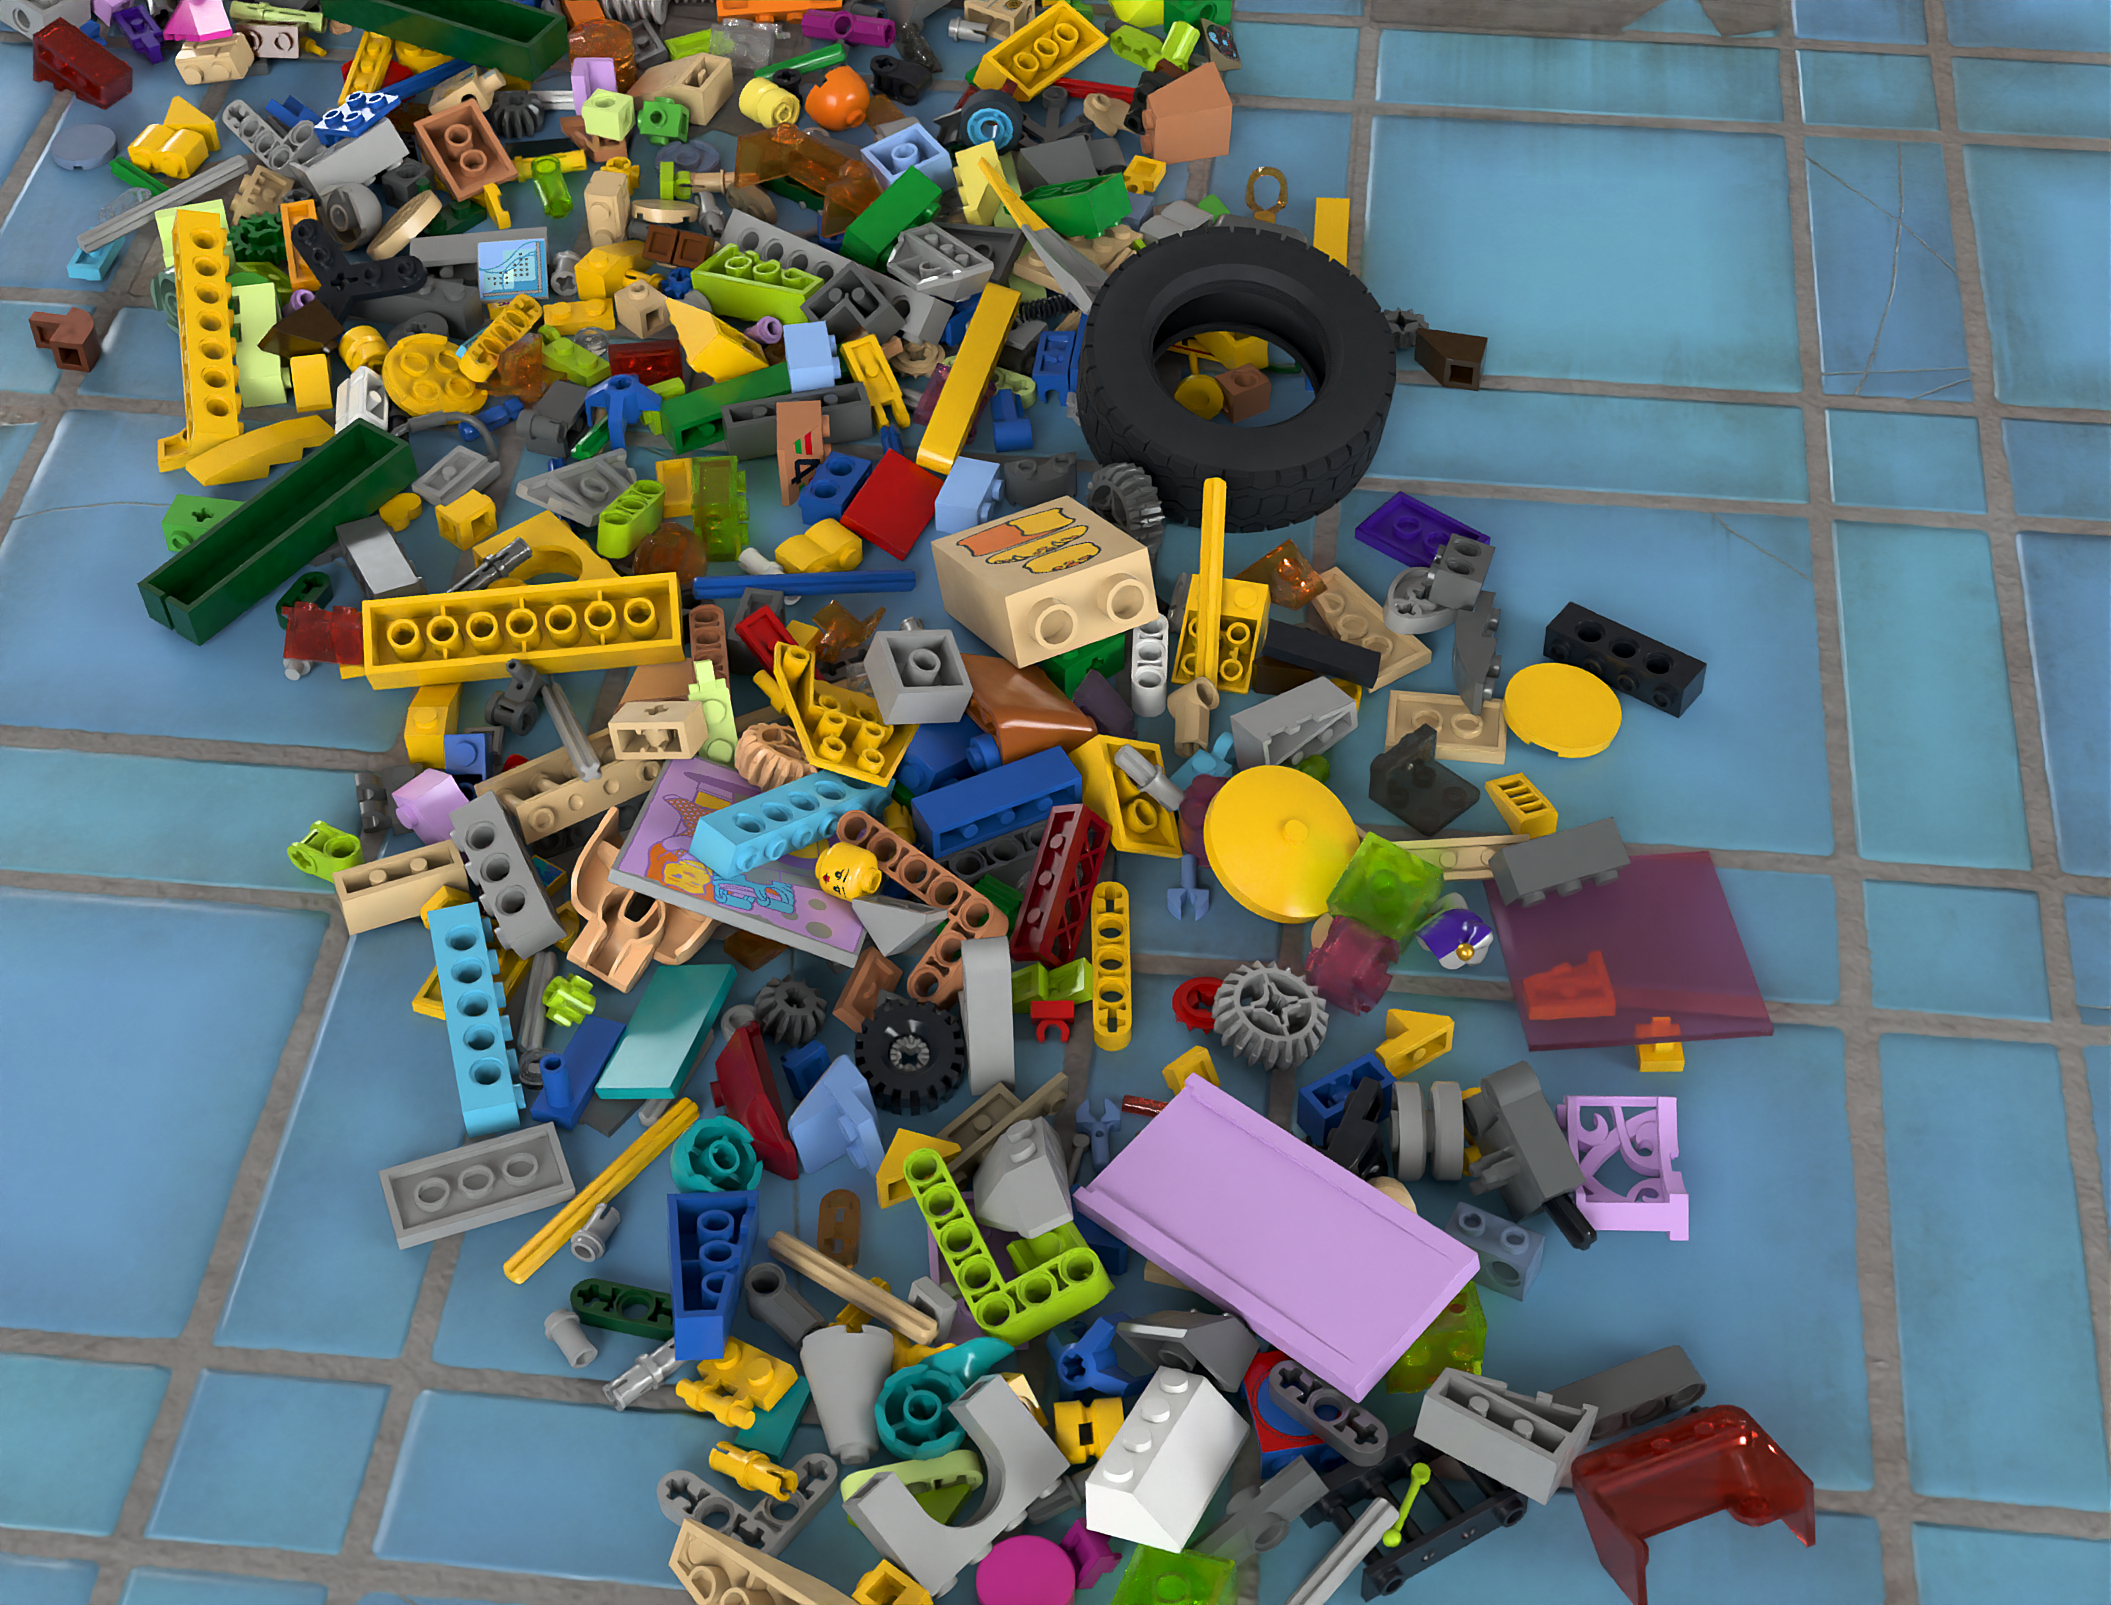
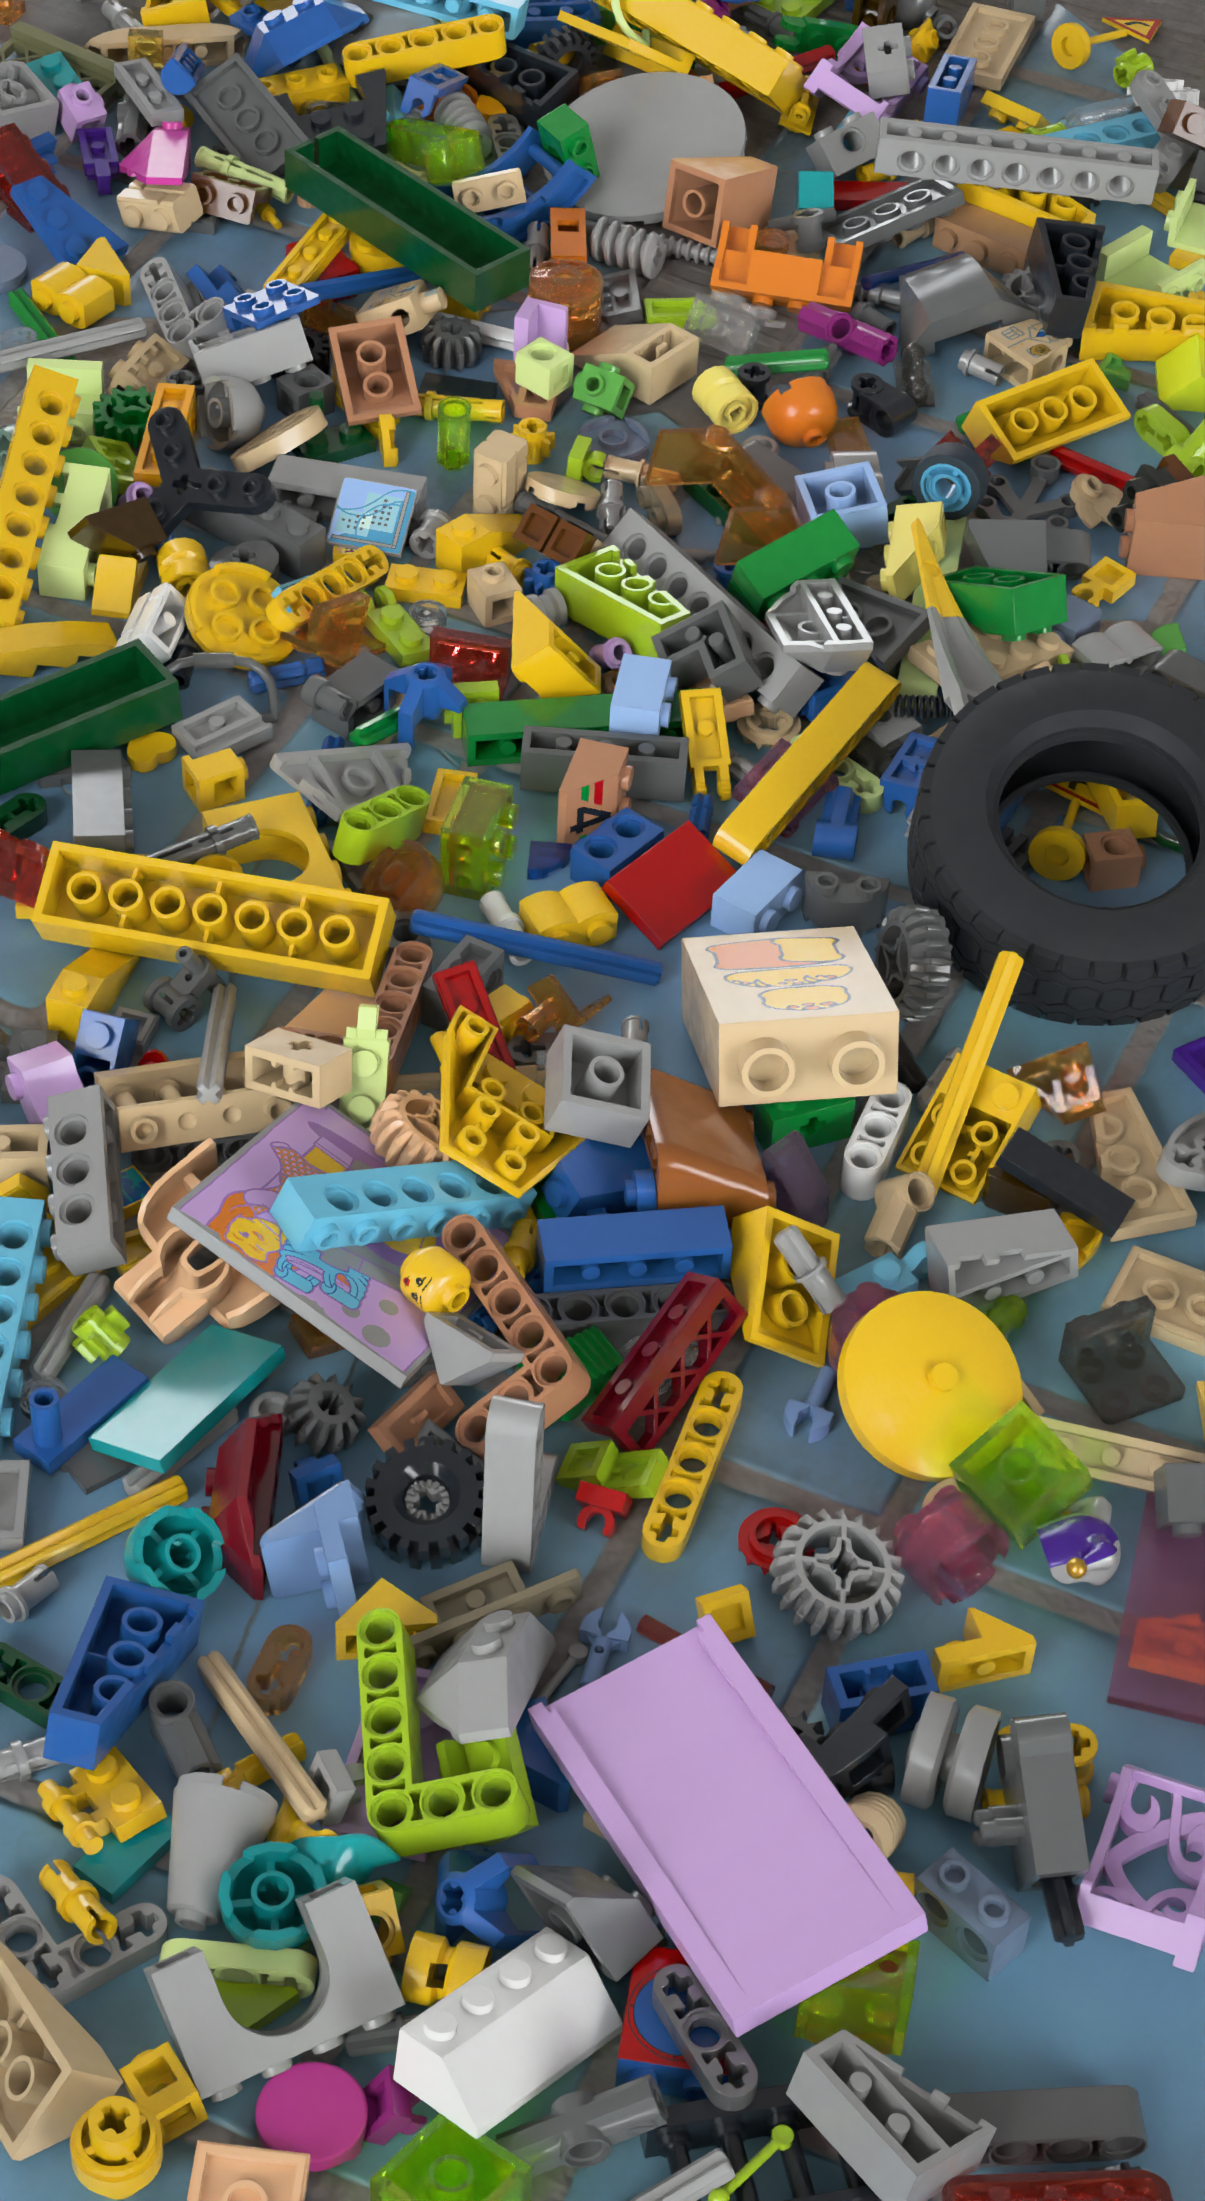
camera: 15 degrees right, 0 degrees up
none -> blue wing [10,175,129,265]
none -> clear blue tile [527,841,572,880]

